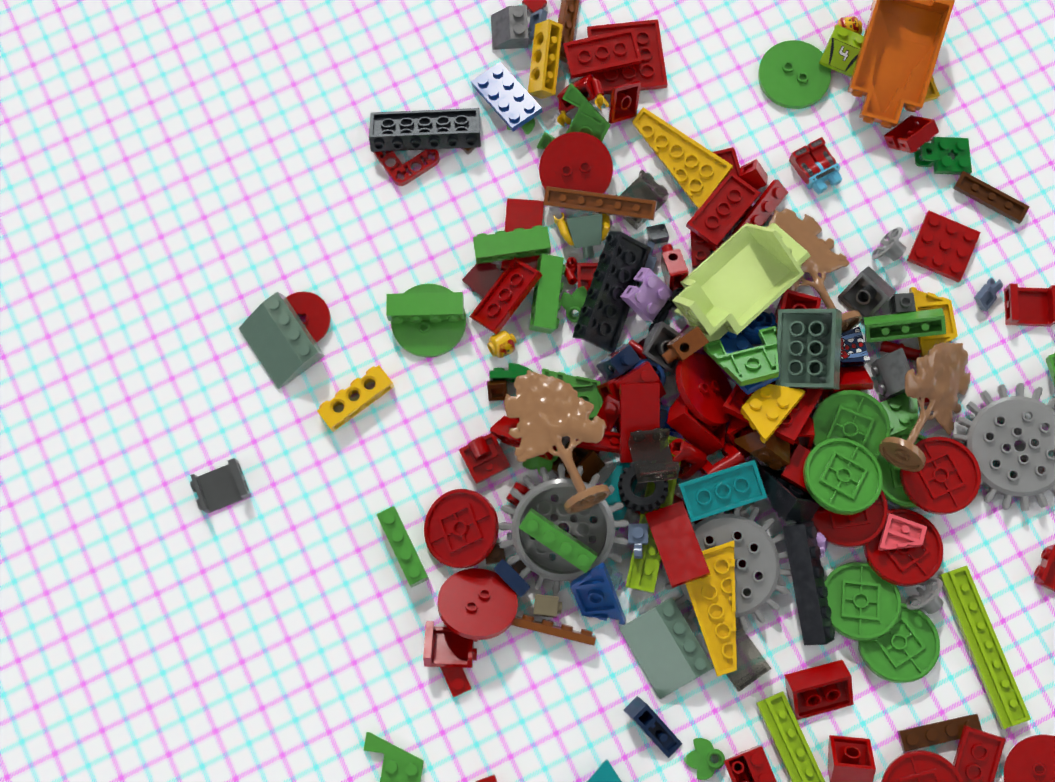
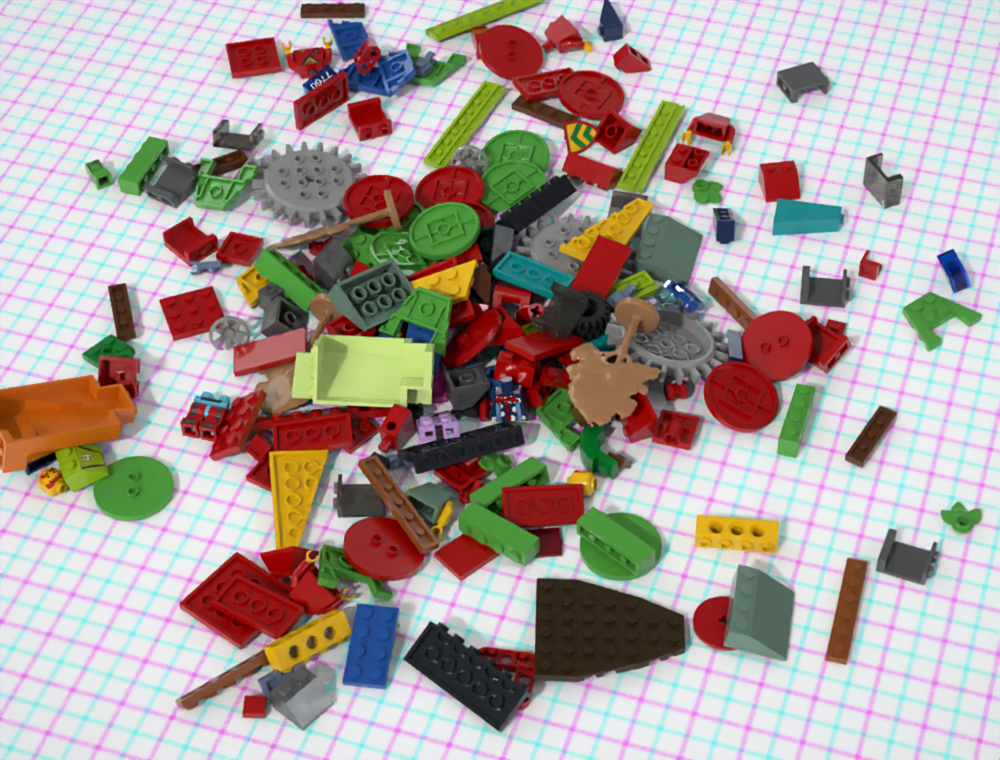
camera: 135 degrees left, 30 degrees down
bright green brick [519,508,597,573] -> none
dark tan brick [533,594,562,618] -> none
dark orange torso [662,326,709,364] -> none
coral wing [878,513,927,551] -> none
none -> red plate [209,390,267,461]
none -> red plate [216,231,264,267]
none -> tile [233,327,307,377]
none -> dark brown wing [534,578,685,682]
none -> shield [562,120,600,154]
none -> dark grey panel [800,265,850,308]
none -> dark orange plate [825,558,868,665]
none -> reddish brown plate [845,405,898,468]
none -> bright green plate [941,502,982,534]

